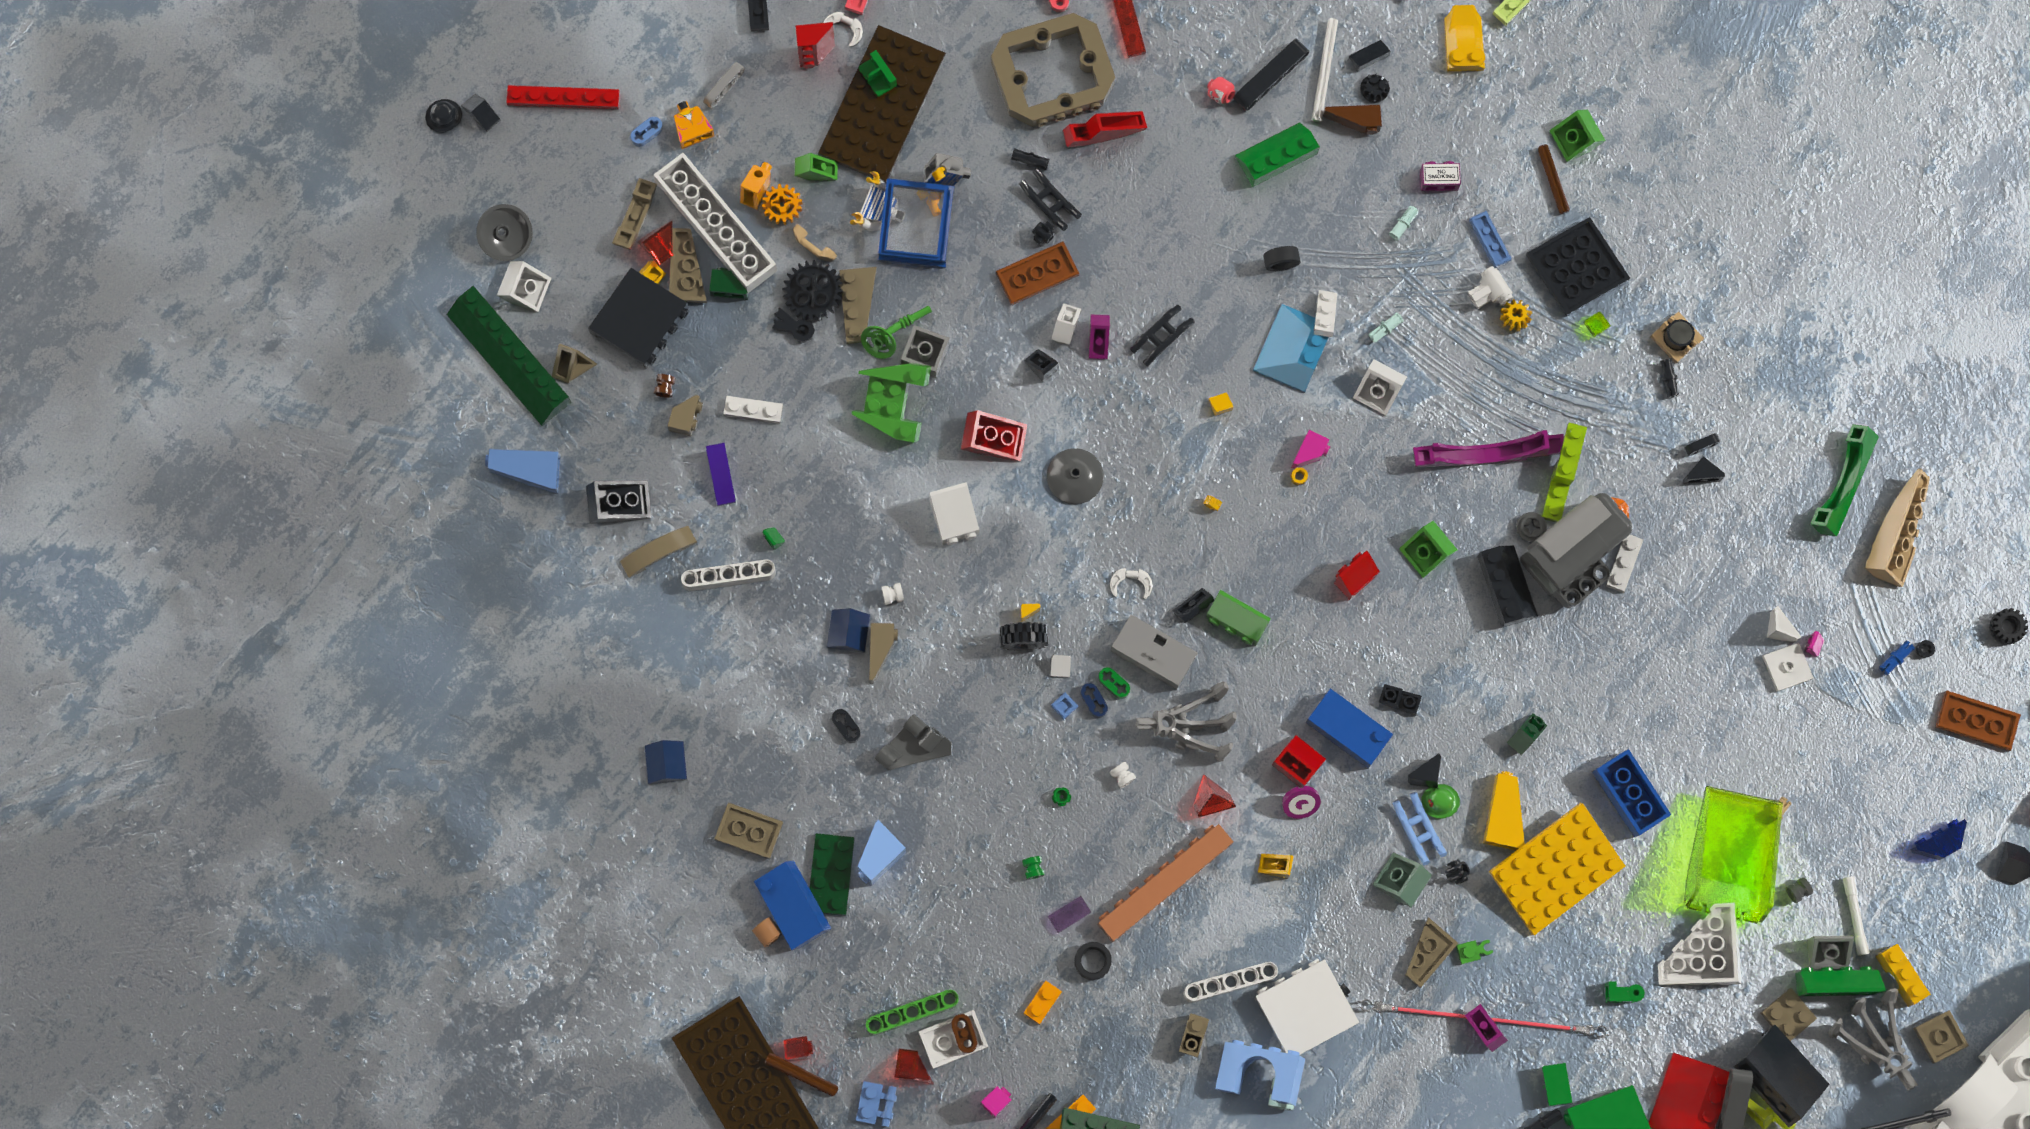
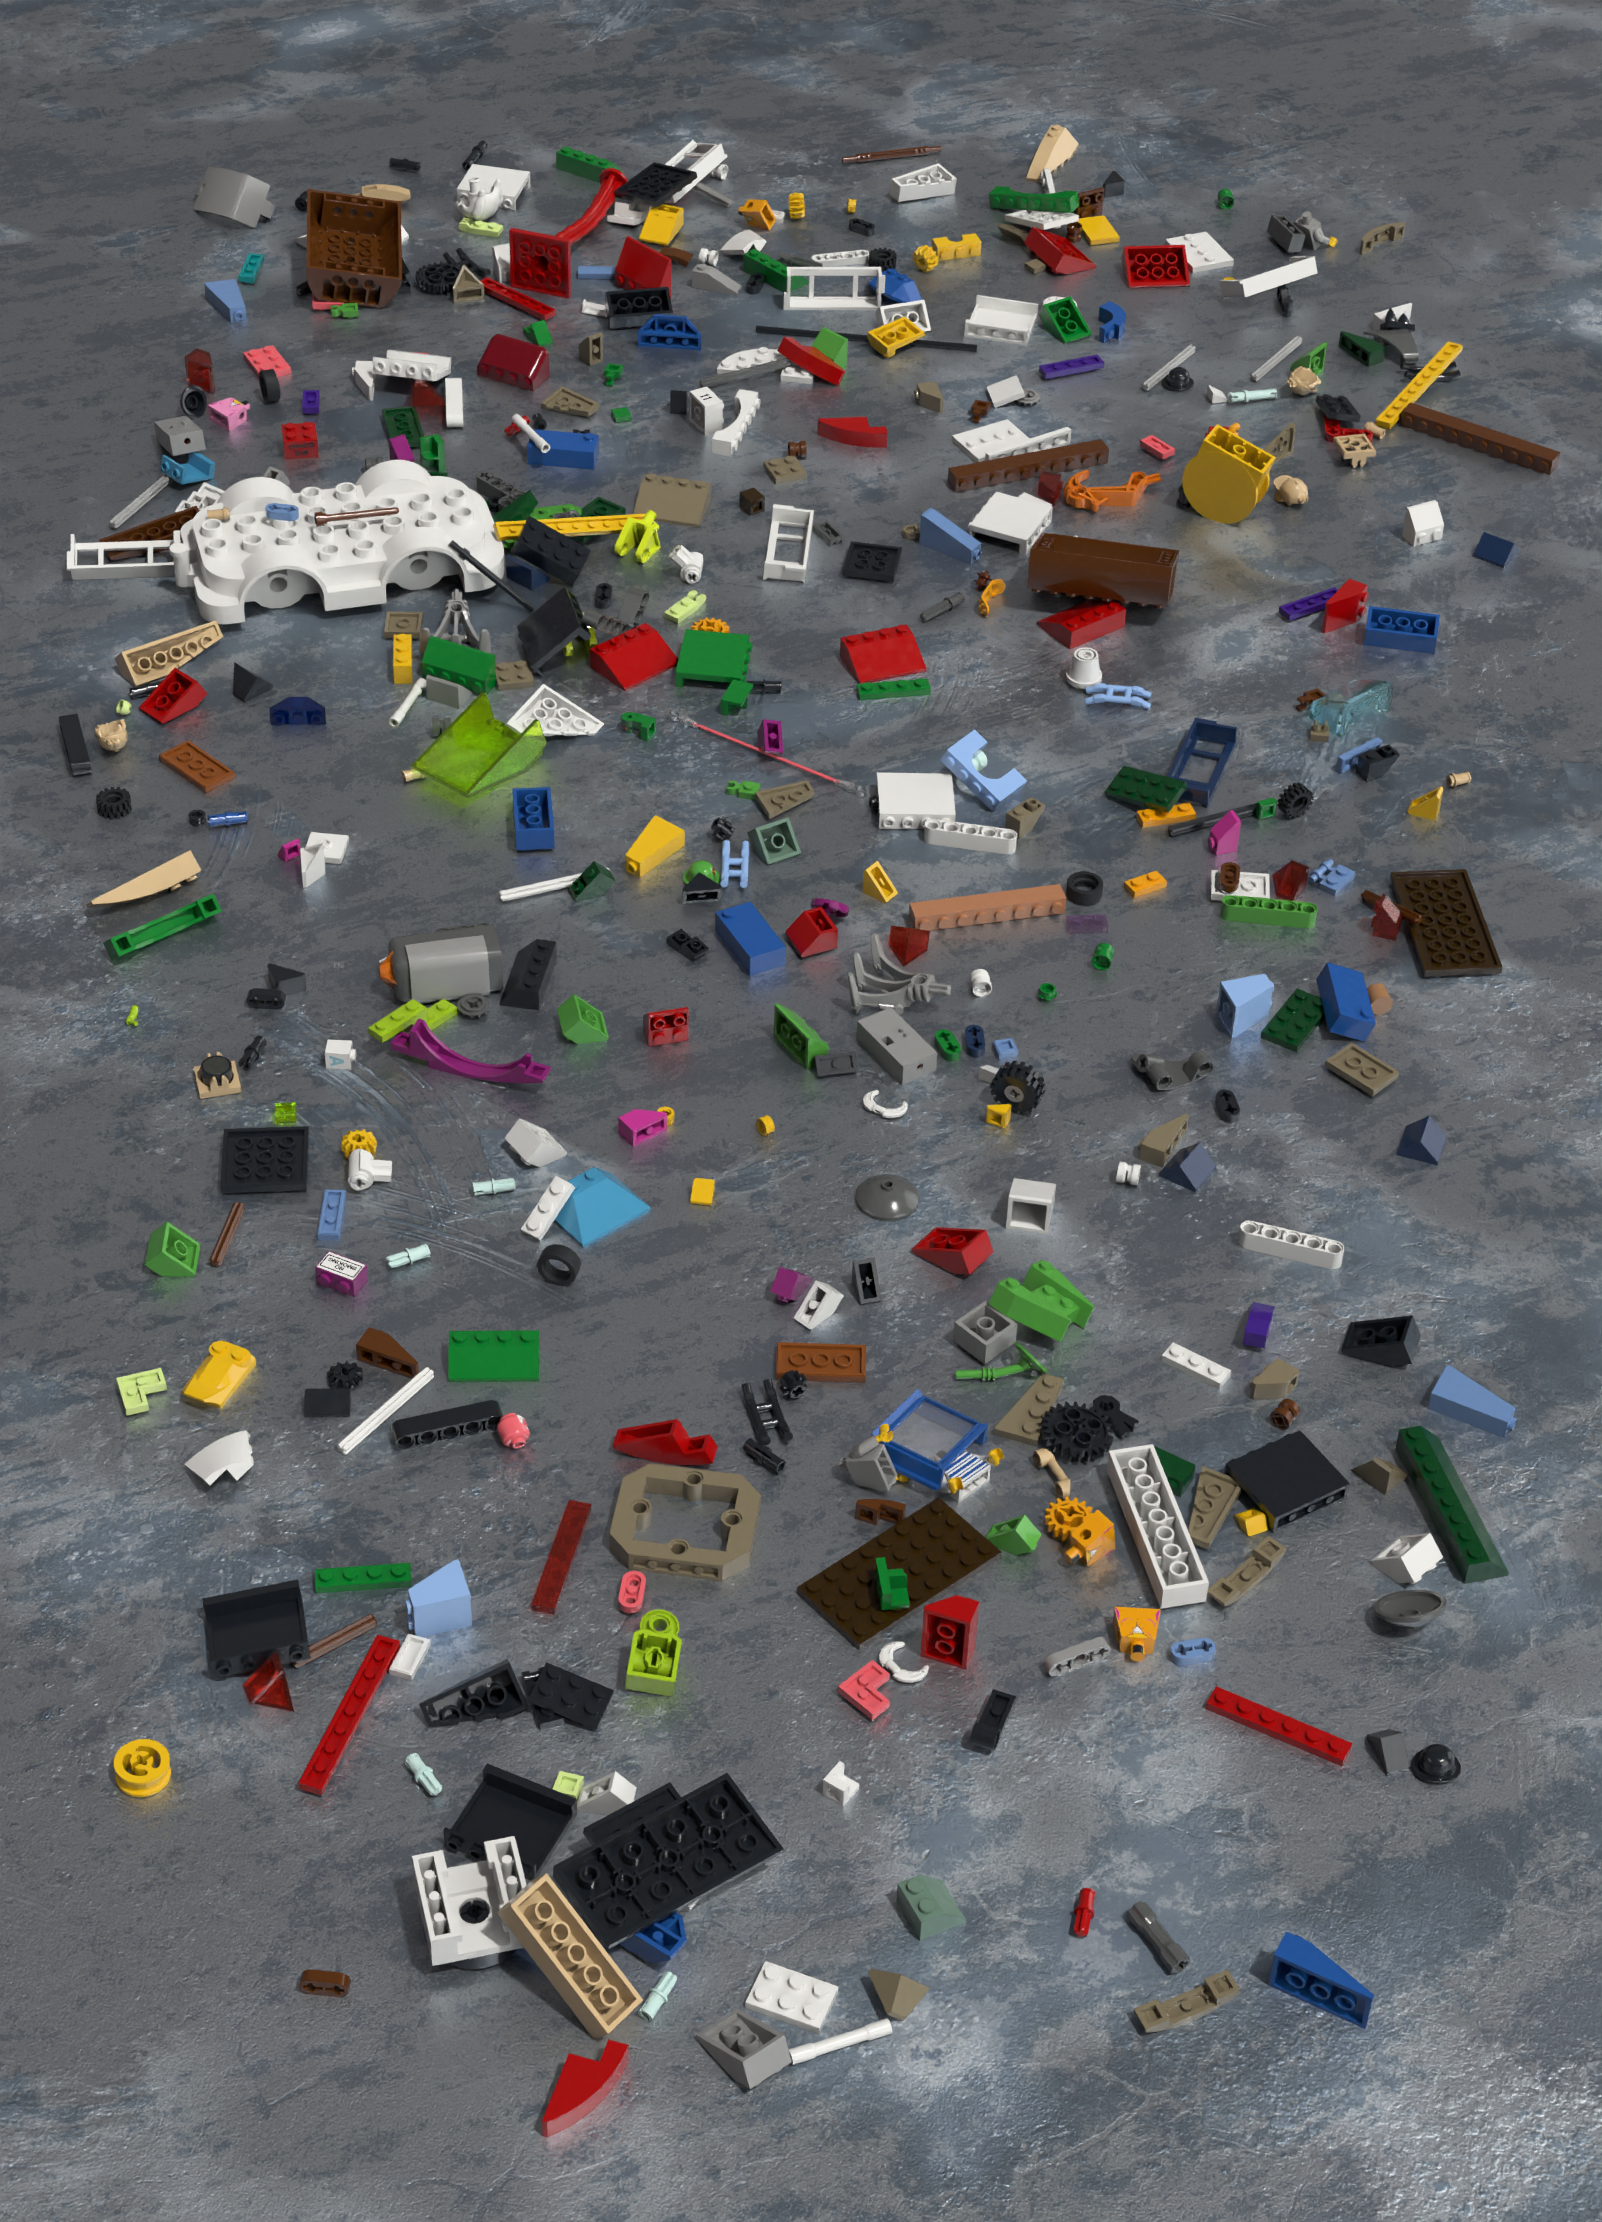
camera: 150 degrees left, 35 degrees down
dark tan slope [620,526,697,578] -> none
clear red slope [638,221,673,266] -> none
green slope [762,527,785,550] -> none
black piece [1130,305,1195,367] -> none
yellow plate [1489,803,1625,936] -> none
none -> lime piece [126,1005,139,1026]
none -> white brick [325,1039,356,1070]
none -> white axle [499,868,609,902]
none -> reddish brown slope [855,1499,906,1526]

